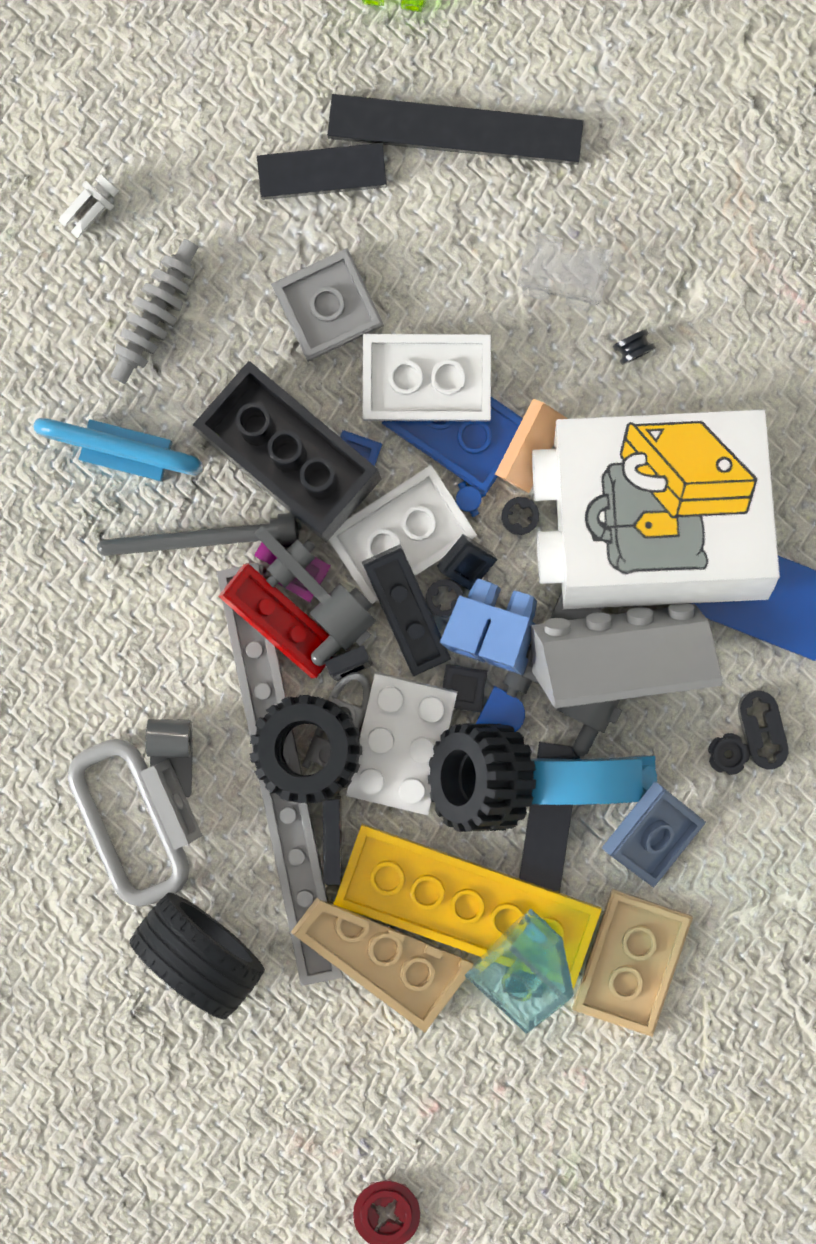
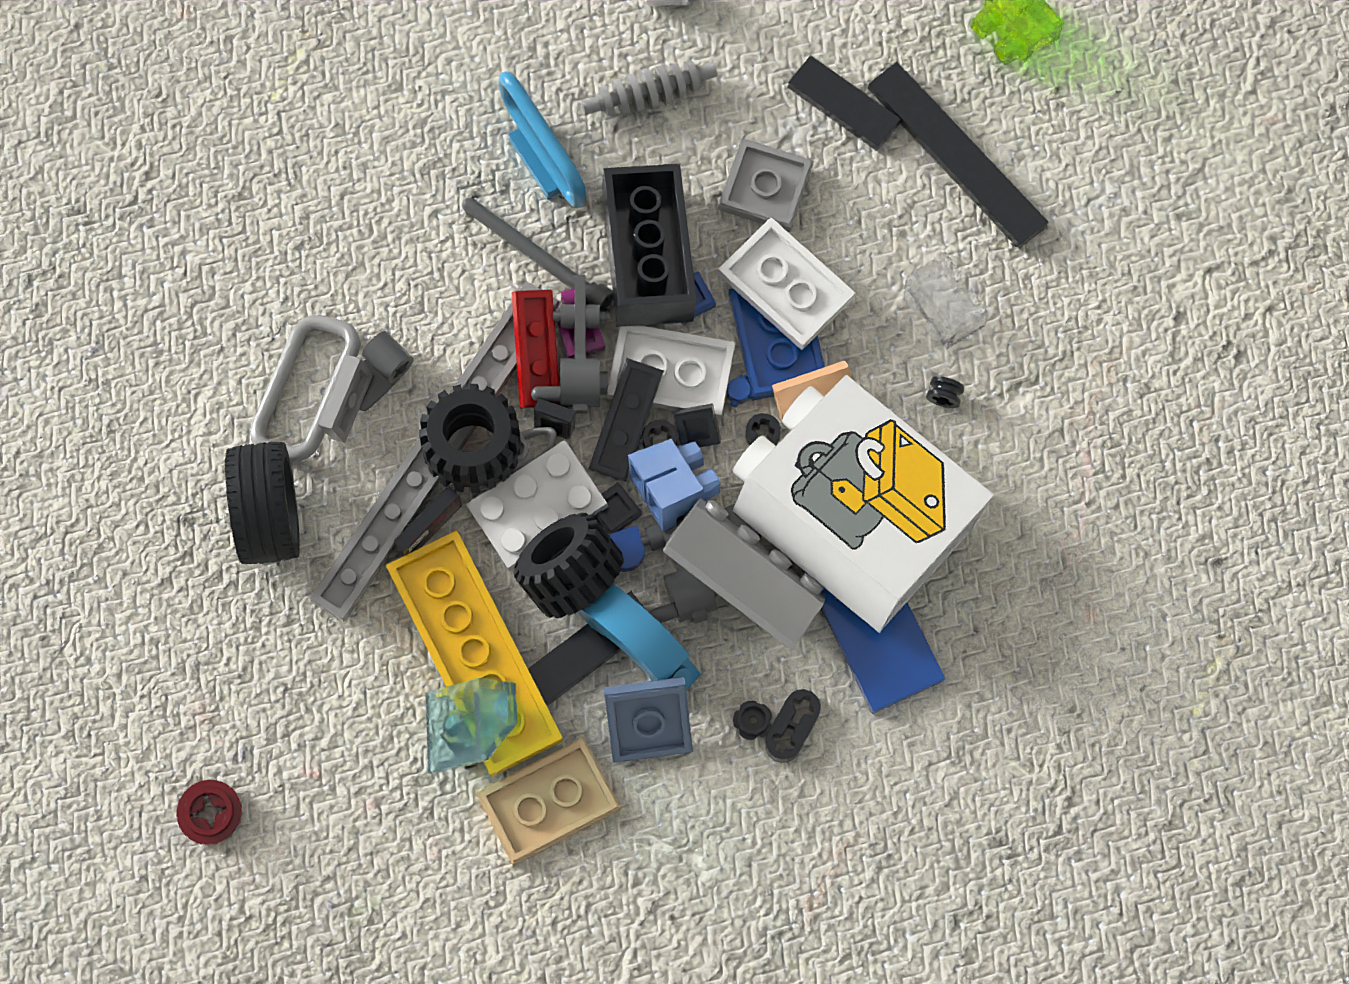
camera: 40 degrees right, 15 degrees down
tan wing [291,898,476,1033] -> none

